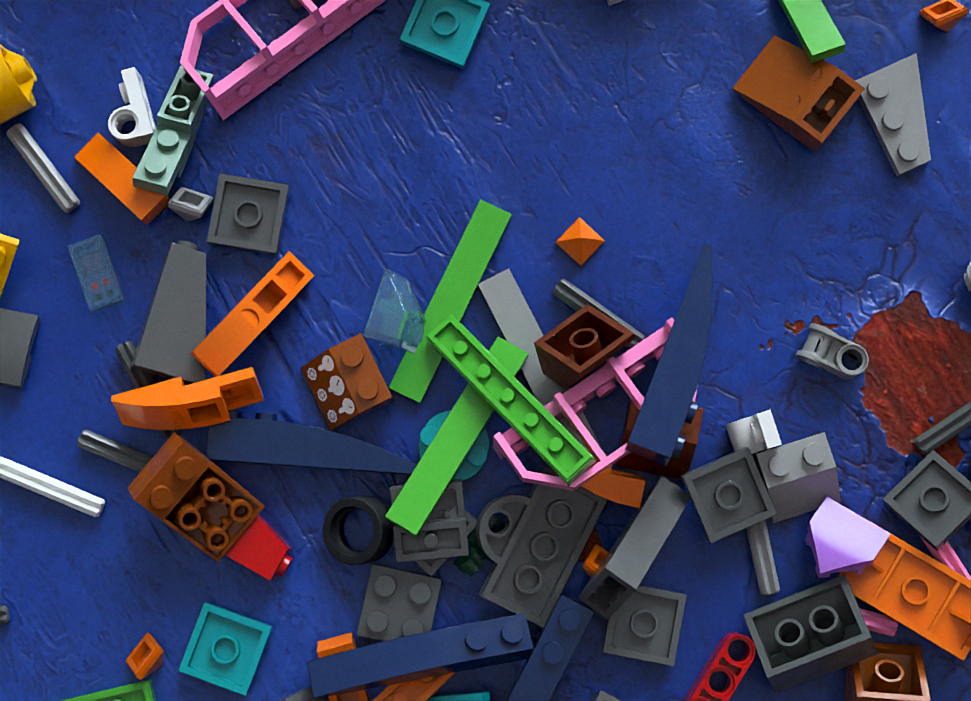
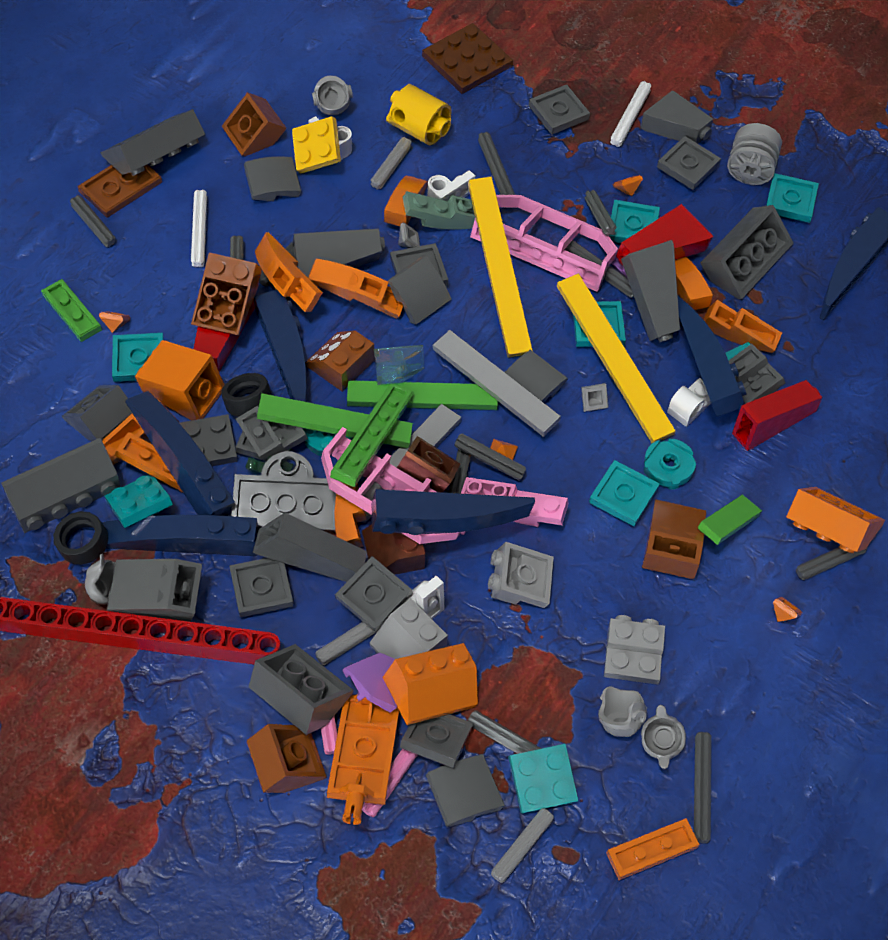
camera: 60 degrees right, 25 degrees down
clear light blue tile [67,234,126,313] -> none
light grey piece [795,323,869,379] -> none
light grey wing [855,53,931,177] -> none
none -> orange slope [135,340,224,421]
none -> orange slope [383,643,478,725]
none -> dark grey slope [388,255,451,324]
none -> light grey tile [433,330,561,437]
none -> dark grey axle [454,434,526,480]
none -> bright pink slope [461,477,569,527]
none -> yellow tile [468,177,533,358]
none -> dark grey axle [478,132,515,195]
none -> light grey plate [488,542,554,608]
none -> dark grey slope [505,350,568,403]
none -> yellow tile [557,273,675,443]
none -> light grey slope [581,383,608,412]
none -> teal plate [589,460,660,527]
none -> light grey plate [604,615,665,685]
none -> teal plate [643,439,696,489]

